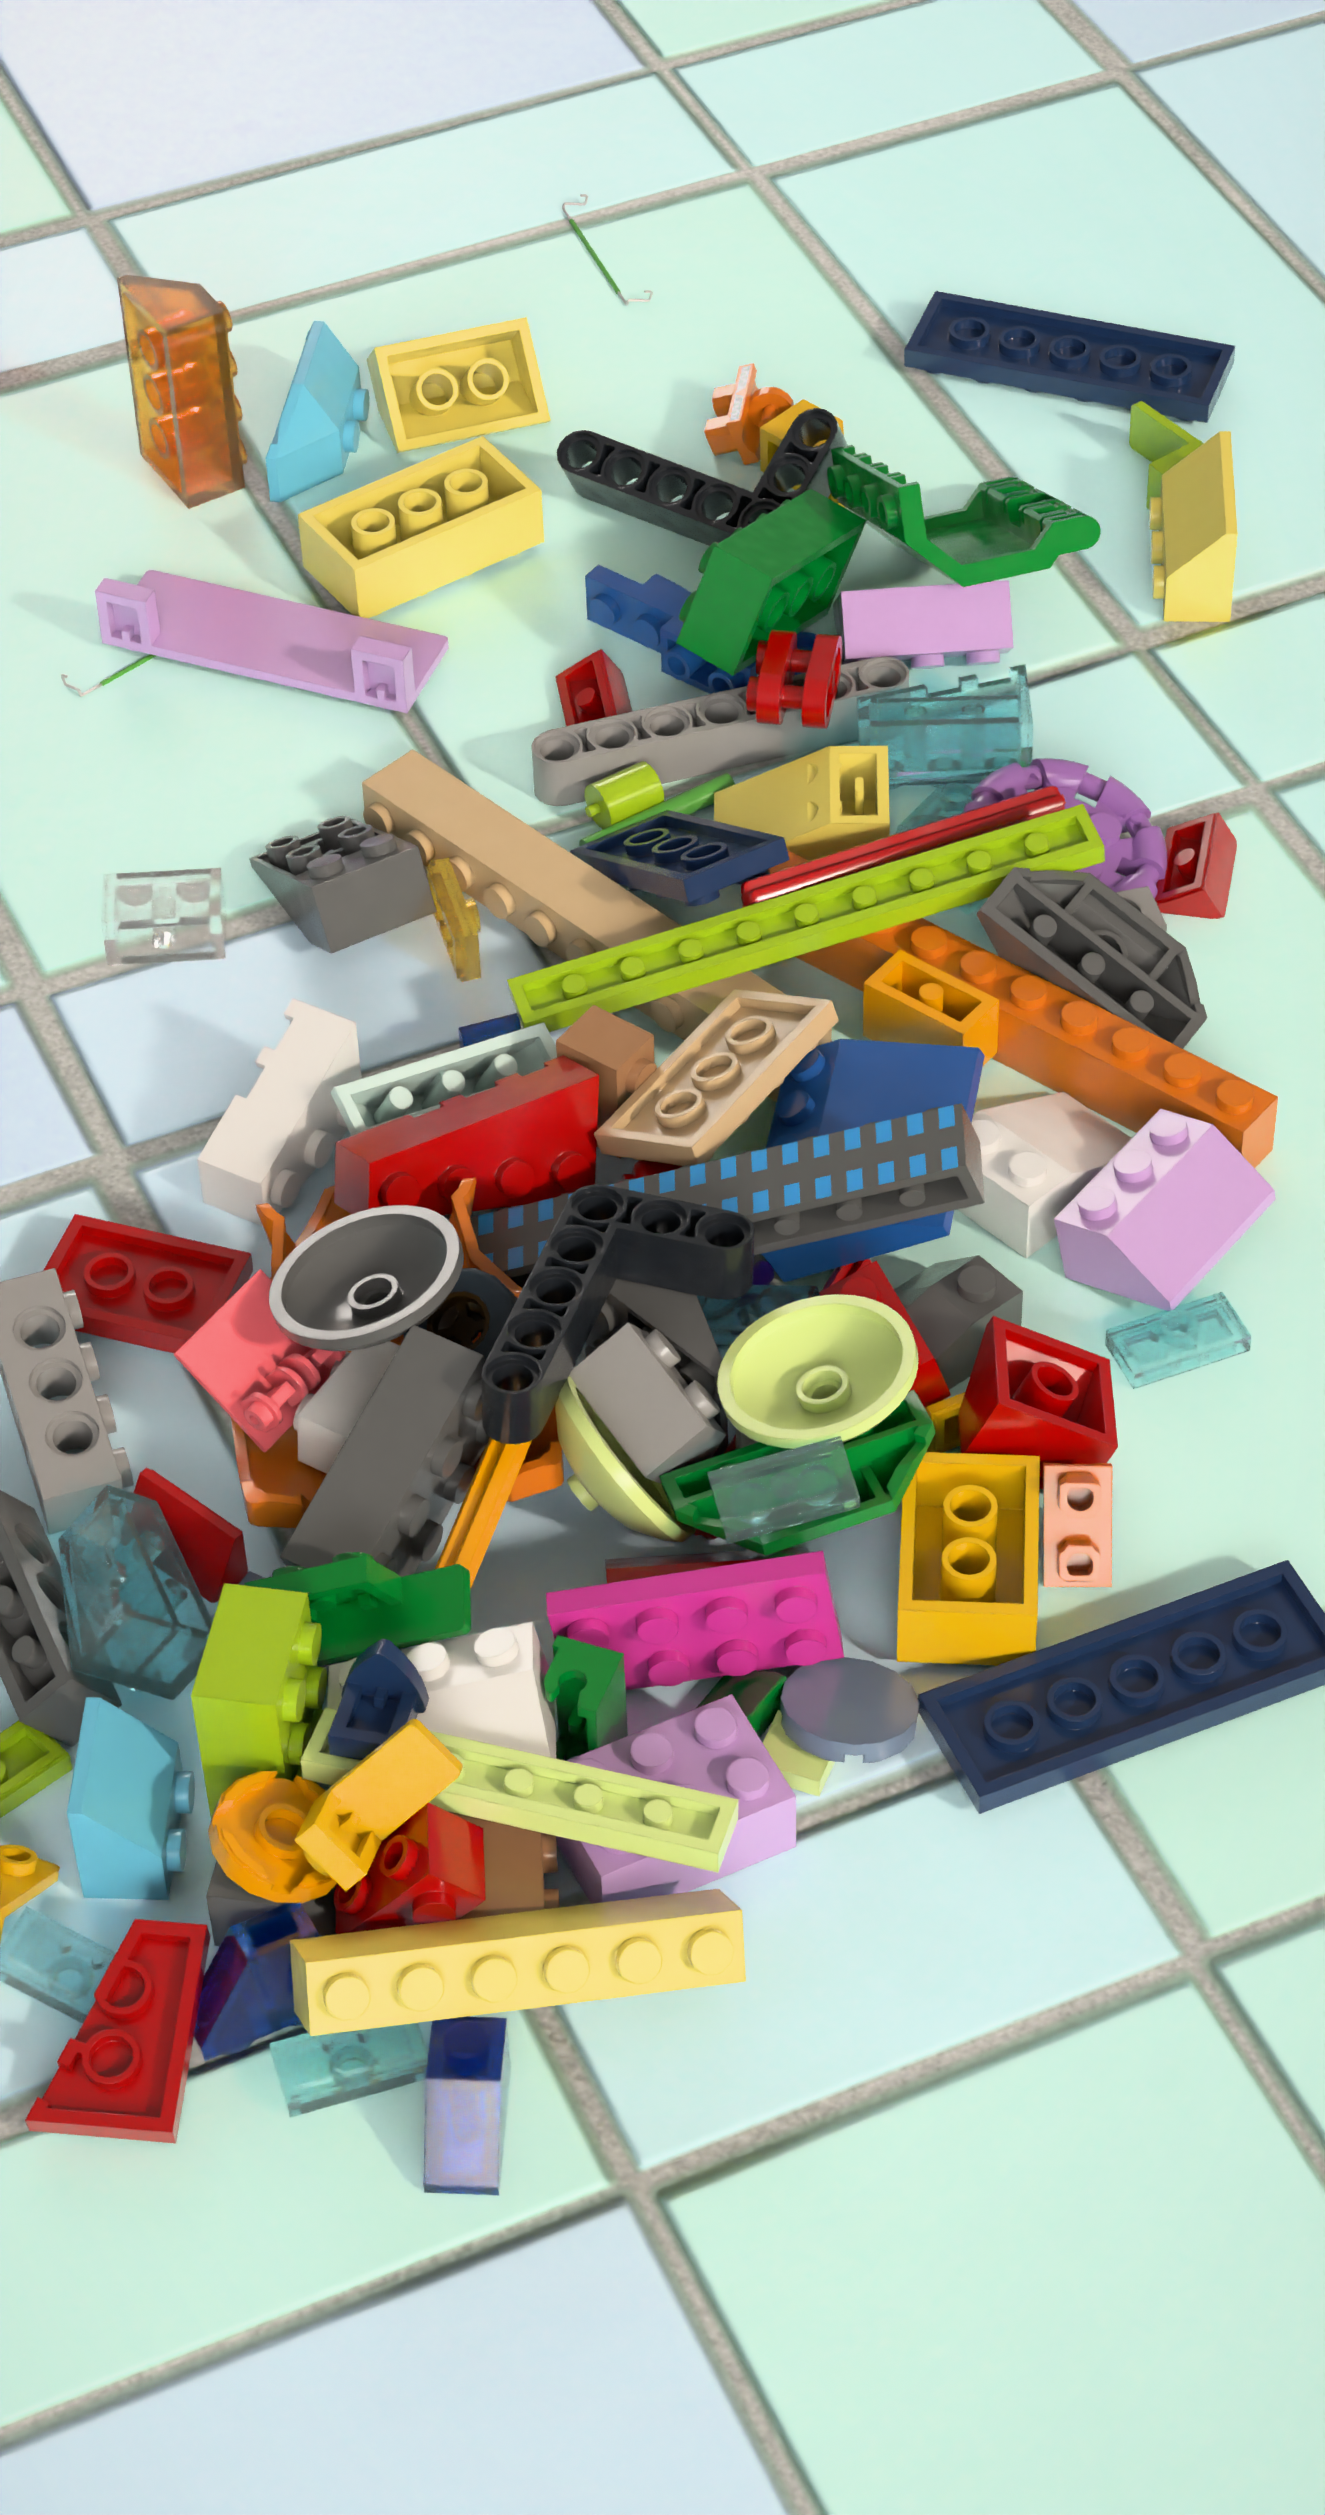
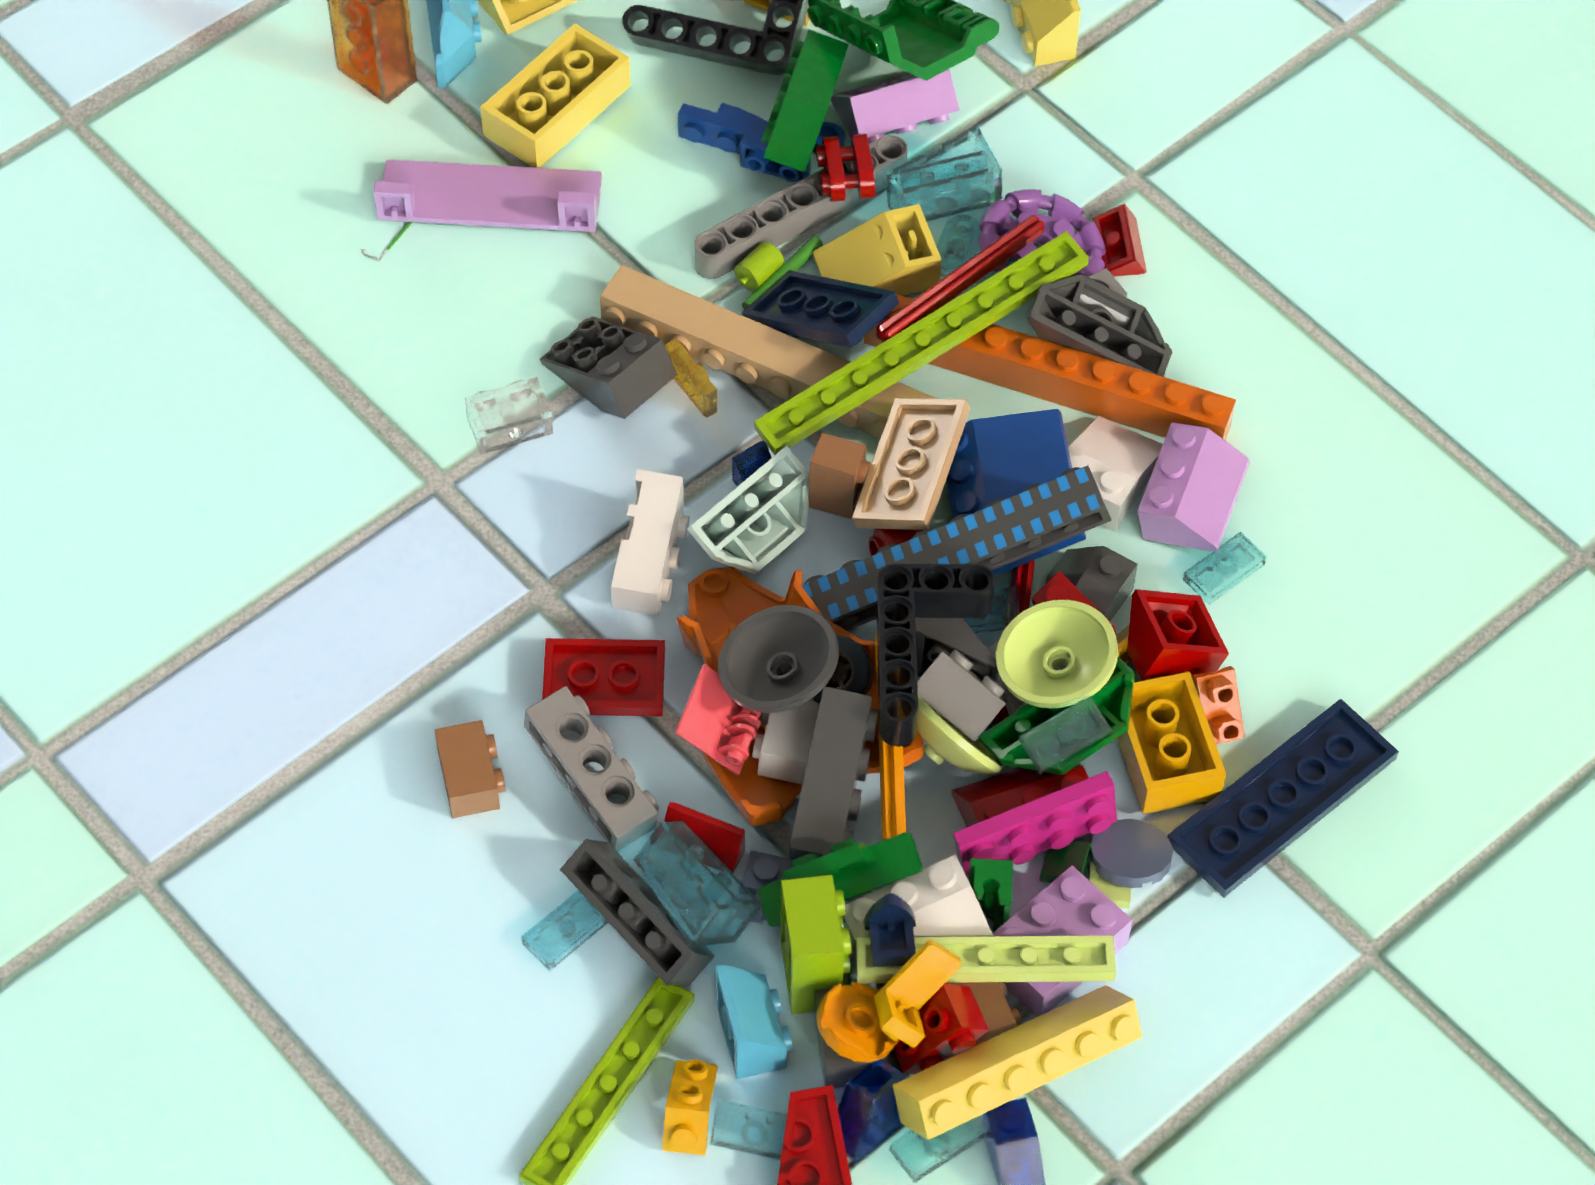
camera: 20 degrees left, 10 degrees up
red wedge [334,1055,599,1215] -> none
red slope [555,649,632,726] -> none
light orange brick [863,949,999,1066] -> none

